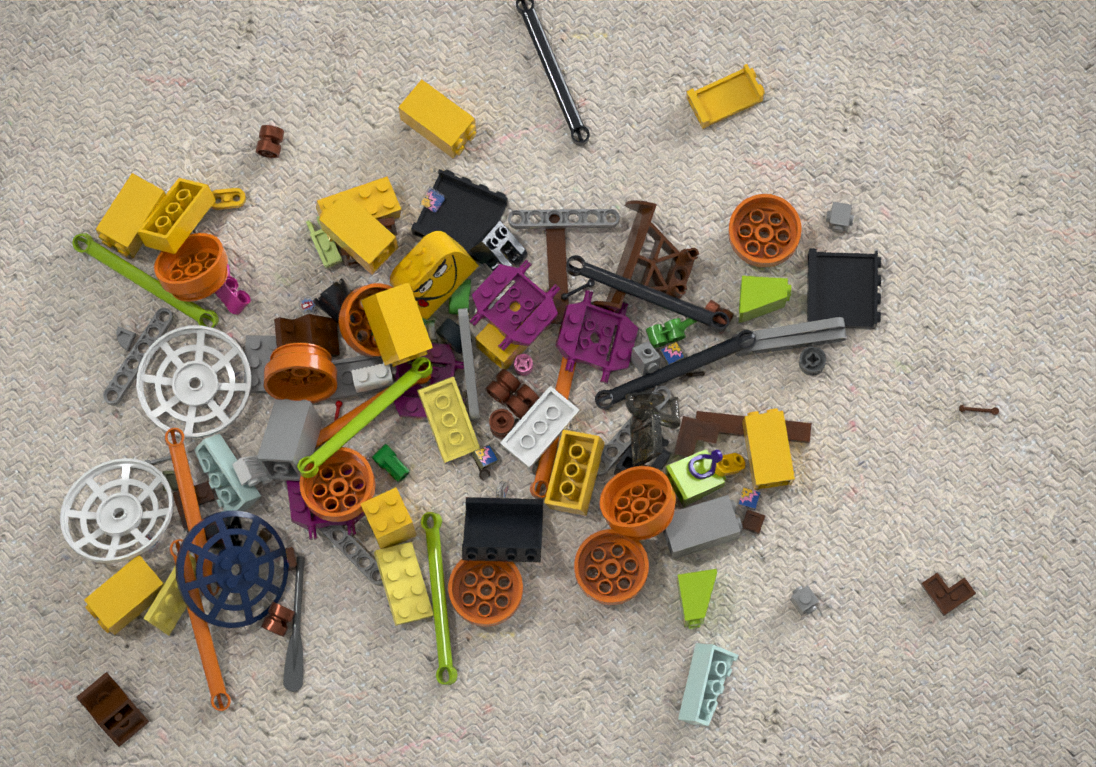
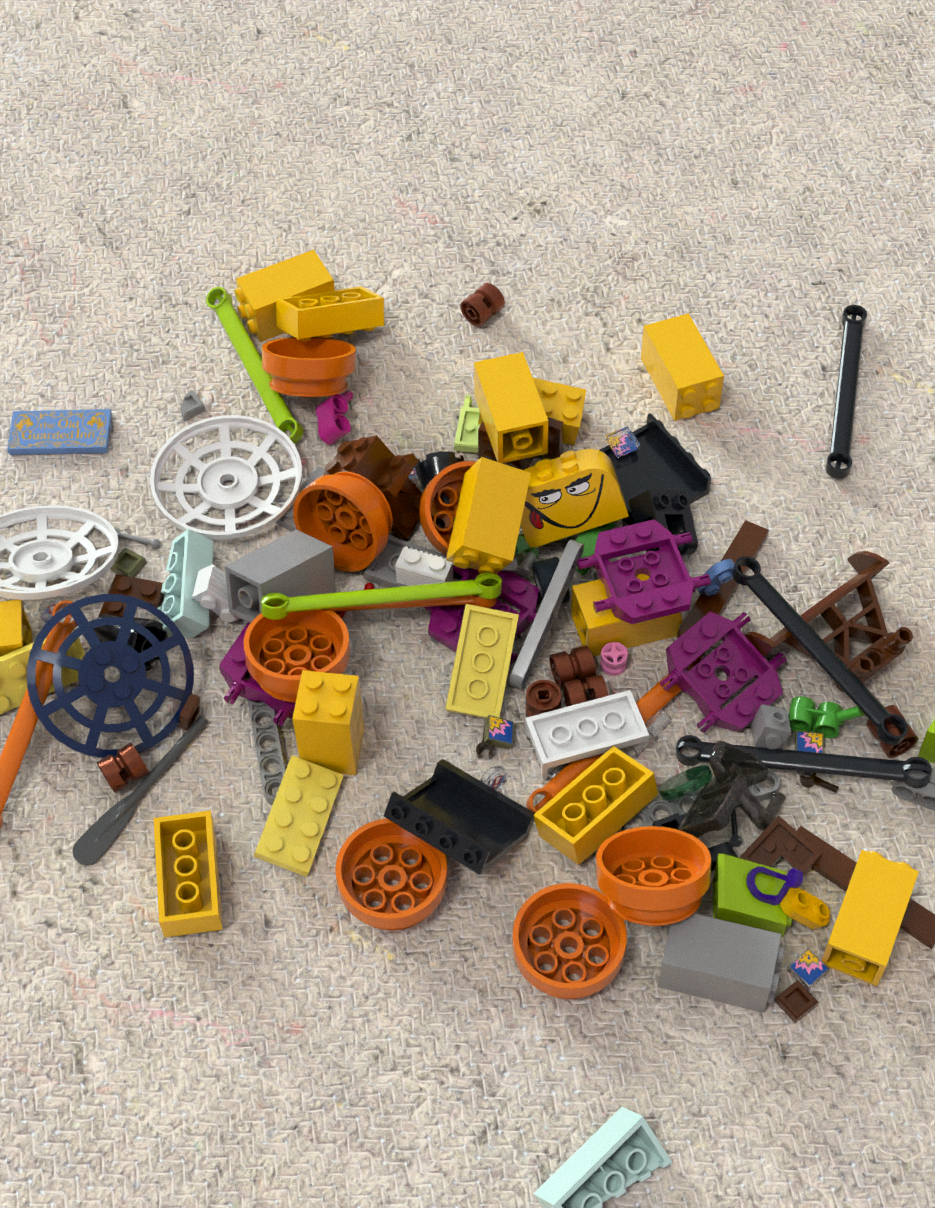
camera: 30 degrees right, 20 degrees down
light grey beam [103,308,173,406] -> none
orange piece [165,428,220,596] -> none
yellow plate [211,188,246,210] -> none
dark brown hand [256,528,272,556] -> none
green piece [371,444,410,483] -> none
lime piece [421,512,458,685] -> none
light grey beam [508,209,620,229] -> none
black hinge [561,279,595,301] -> none
lime slope [677,569,717,629] -> none
light grey brick [790,585,819,616] -> none
none -> medium blue tile [7,409,112,455]
none -> yellow brick [153,810,223,938]
none -> reddish brown bracket [322,435,419,499]
none -> clear pin [624,710,672,759]
none -> clear green tile [657,765,713,800]
none -> medium blue plate [696,559,734,597]

